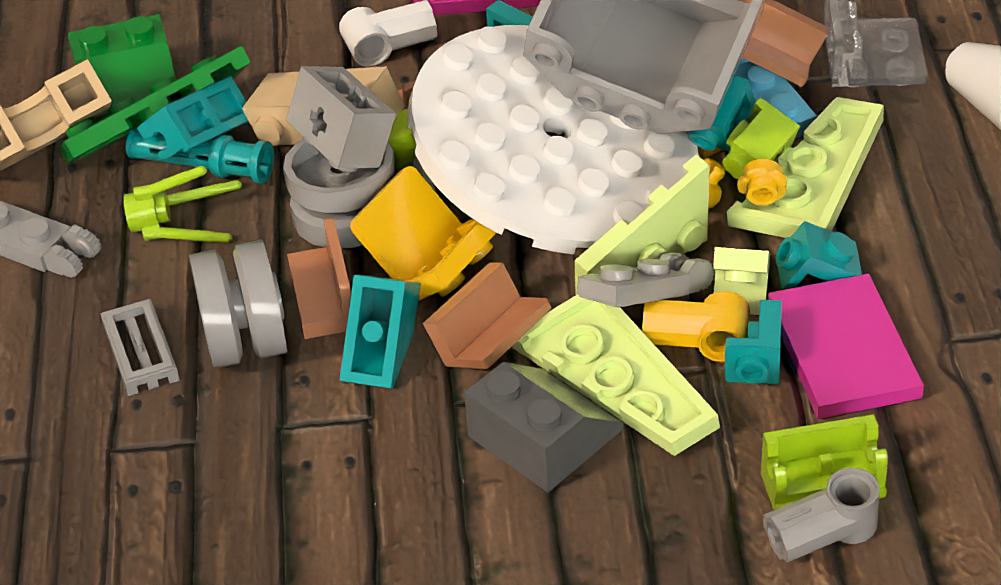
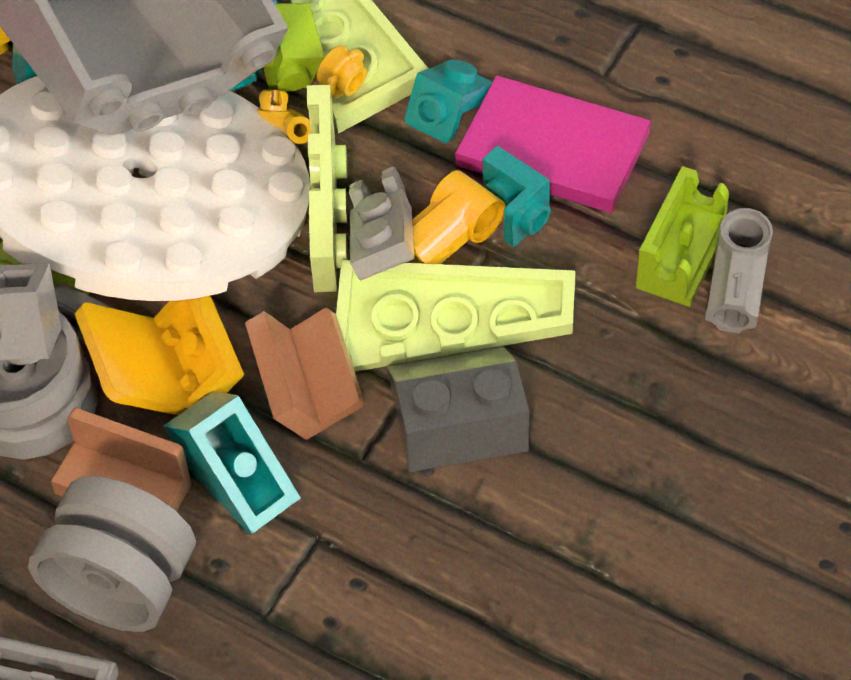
camera: 55 degrees left, 10 degrees up
yellowish green slope [713,247,771,315] -> none

